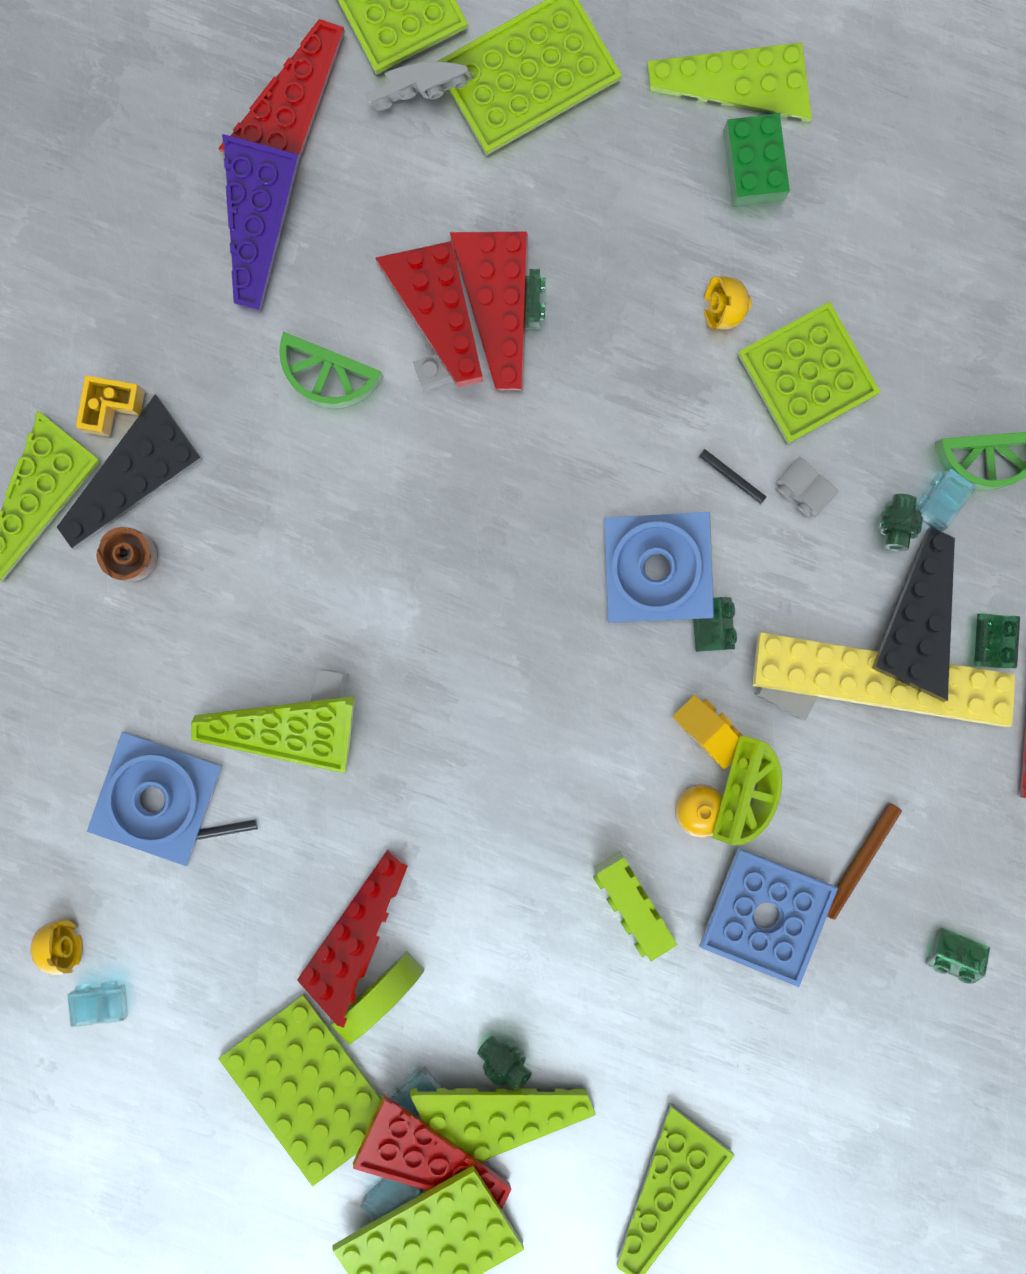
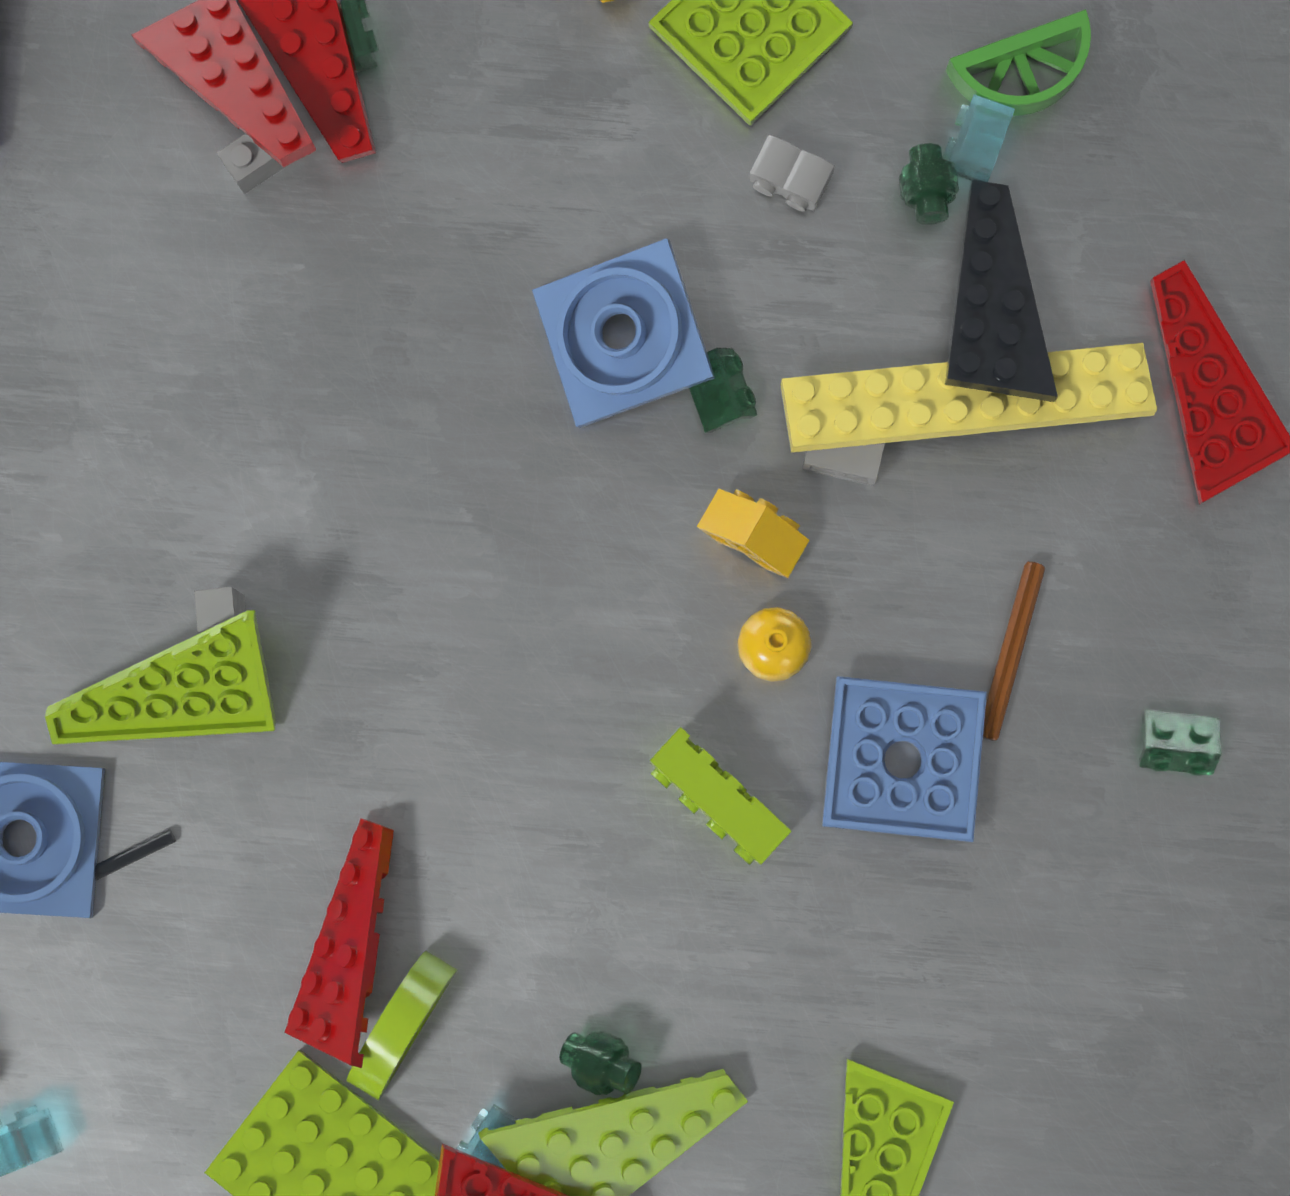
camera: 10 degrees left, 5 degrees down
bright green window [279,331,383,409] -> none
black bar [699,449,767,505] -> none
lime window [712,735,782,845] -> none
clear green bracket [974,614,1020,669] -> none

